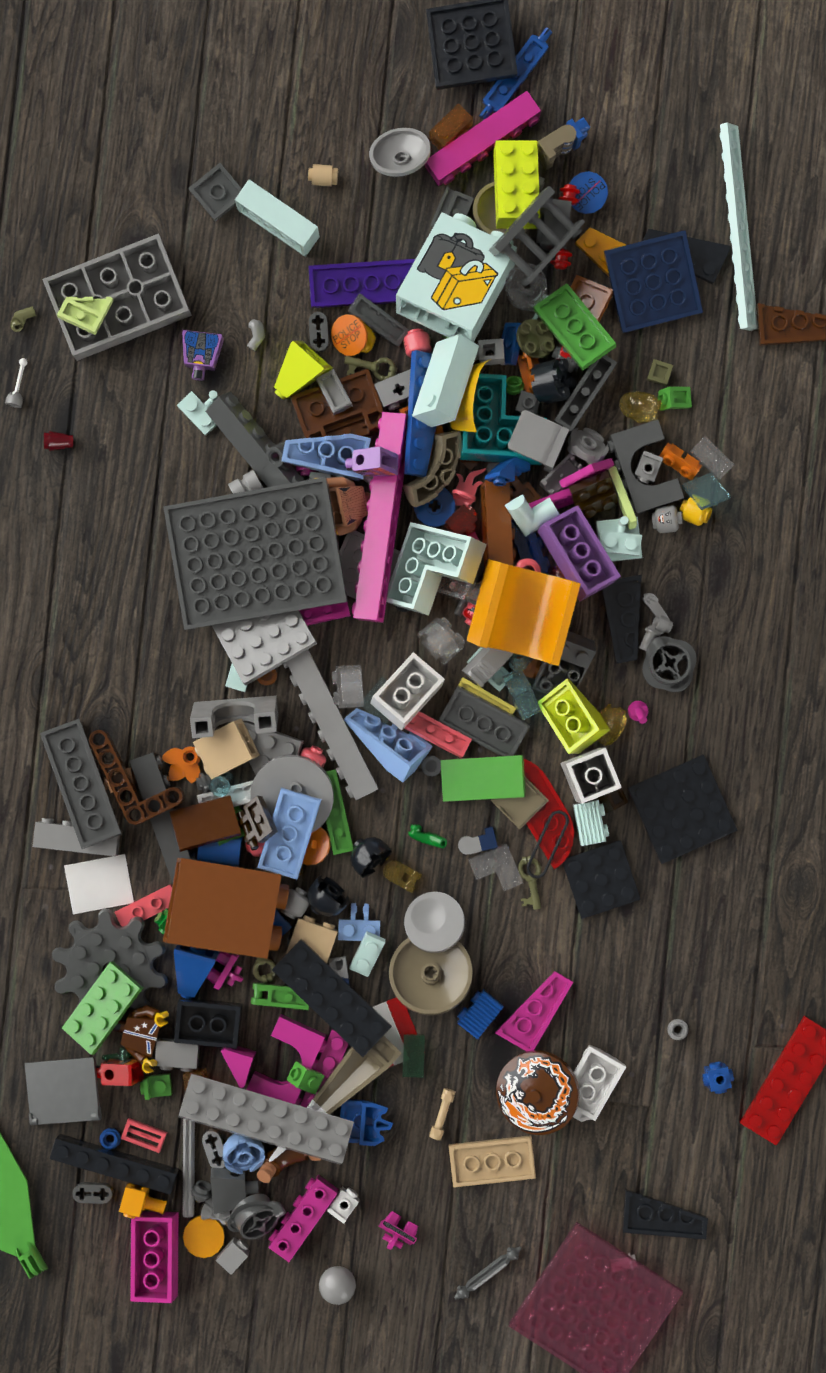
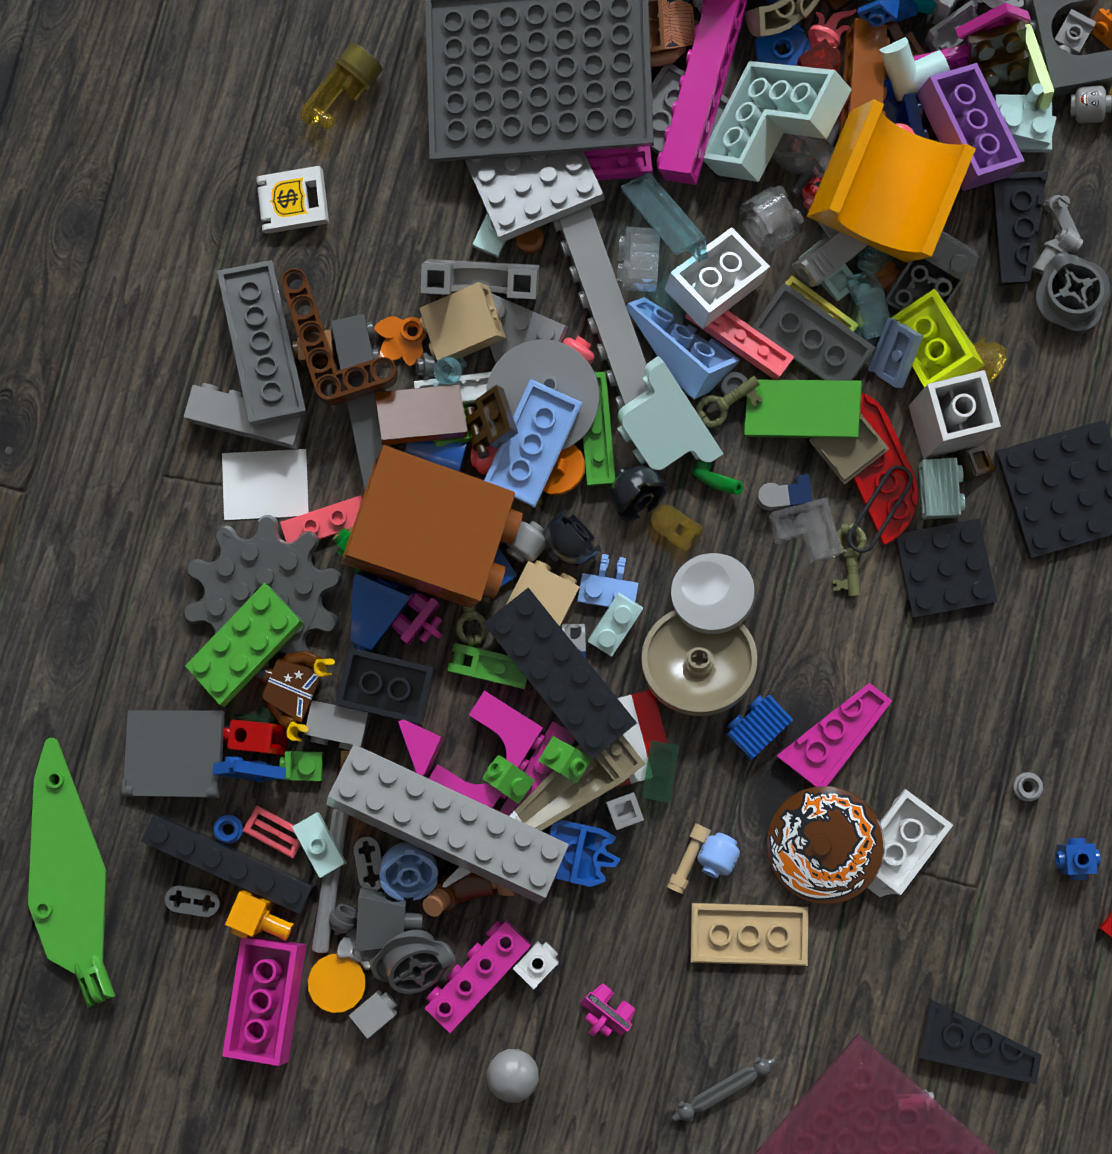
camera: 10 degrees right, 5 degrees down
dark pink plate [628,701,648,724] -> none
none -> blue plate [212,757,286,782]
none -> white container [256,166,329,233]
none -> light aqua plate [292,812,346,878]
none -> clear yellow piece [300,42,383,130]
none -> bright green bracket [538,736,591,783]
none -> light grey brick [606,792,644,830]
none -> light aqua brick [617,356,723,470]
none -> clear light blue panel [621,172,708,263]
none -> olive piece [695,376,763,428]
none -> light blue head [697,833,740,878]
none -> sand blue plate [868,318,923,388]

